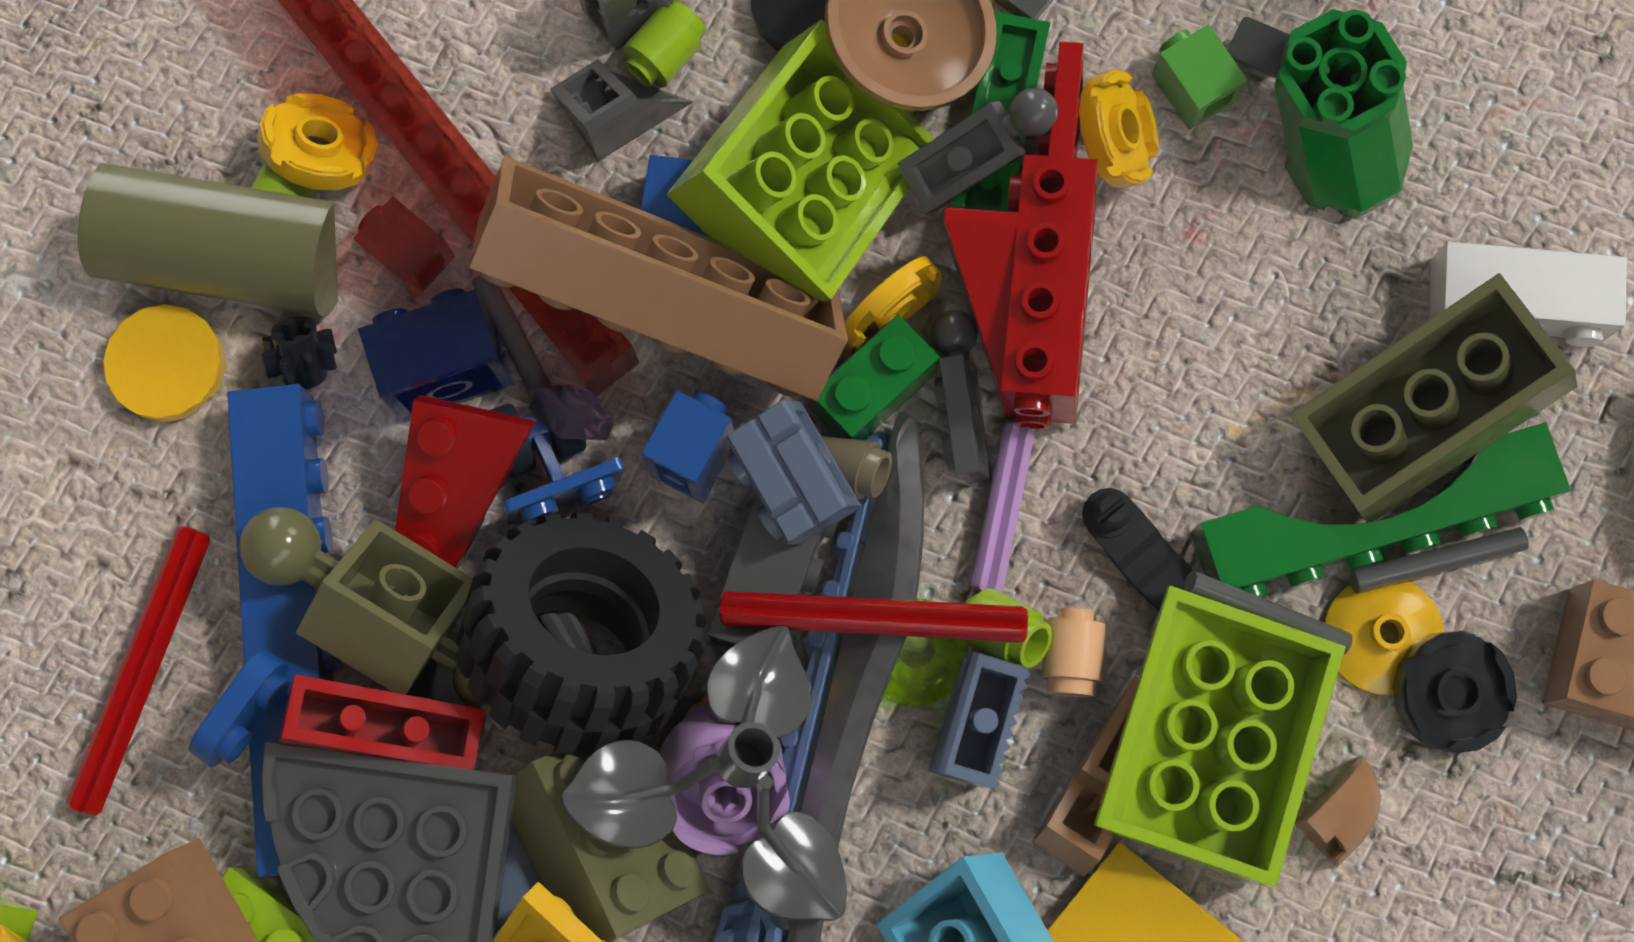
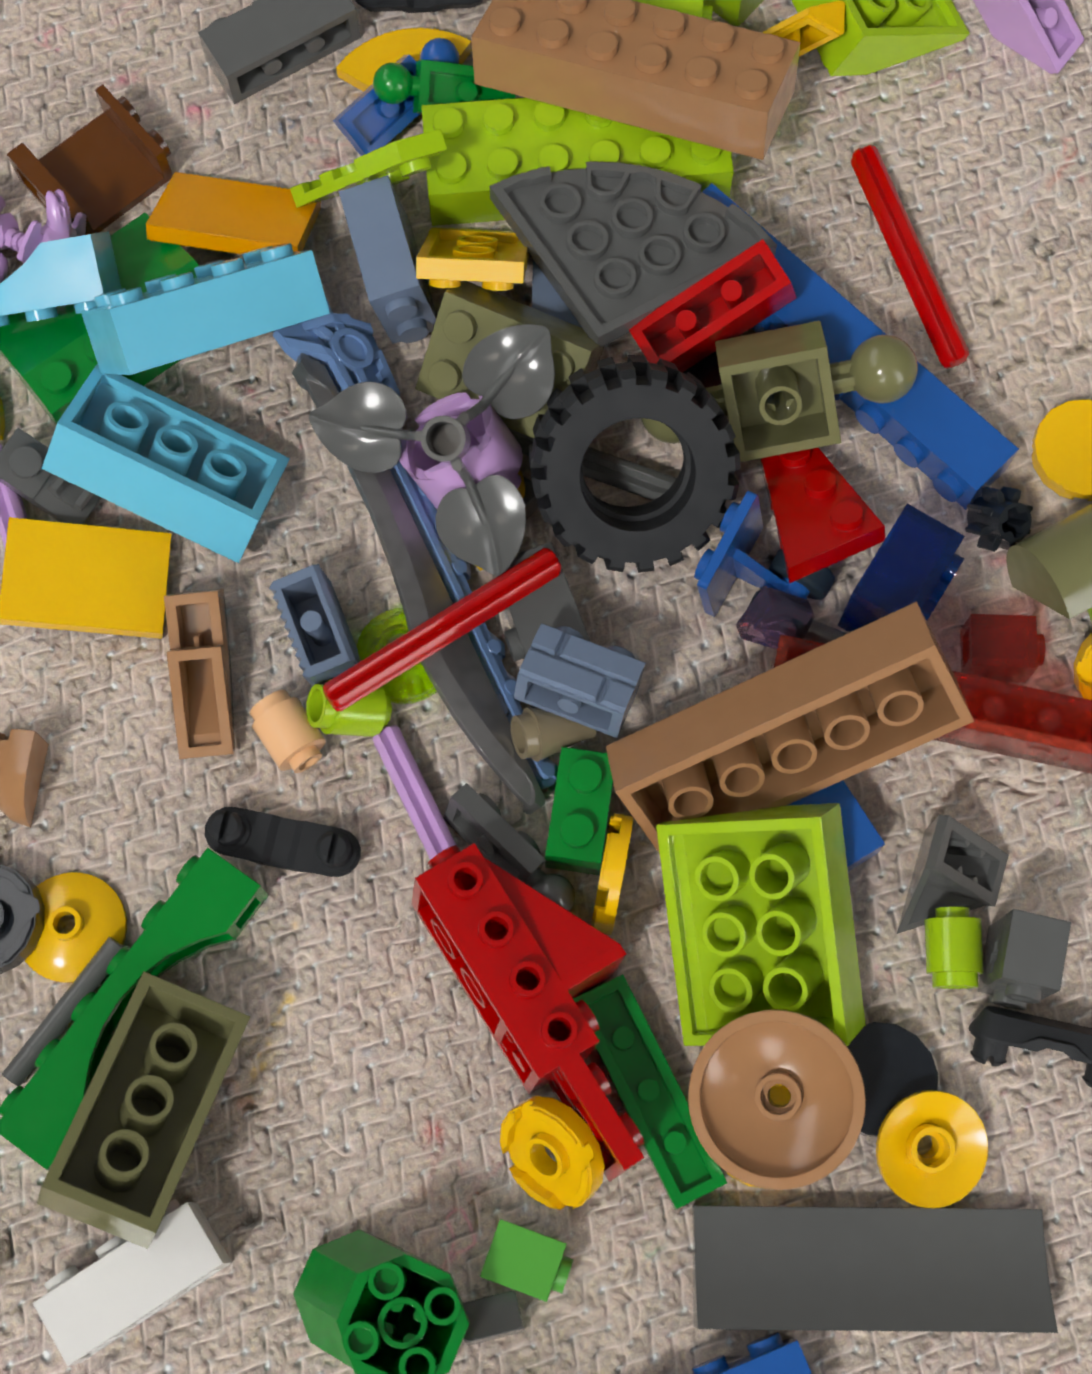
camera: 140 degrees right, 5 degrees down
blue plate [189,649,290,767] -> none
blue brick [641,390,734,504] -> none
dark grey plate [898,88,1058,214] -> none
lime slope [1094,585,1346,887] -> none
dark grey bar [1183,571,1352,654] -> none

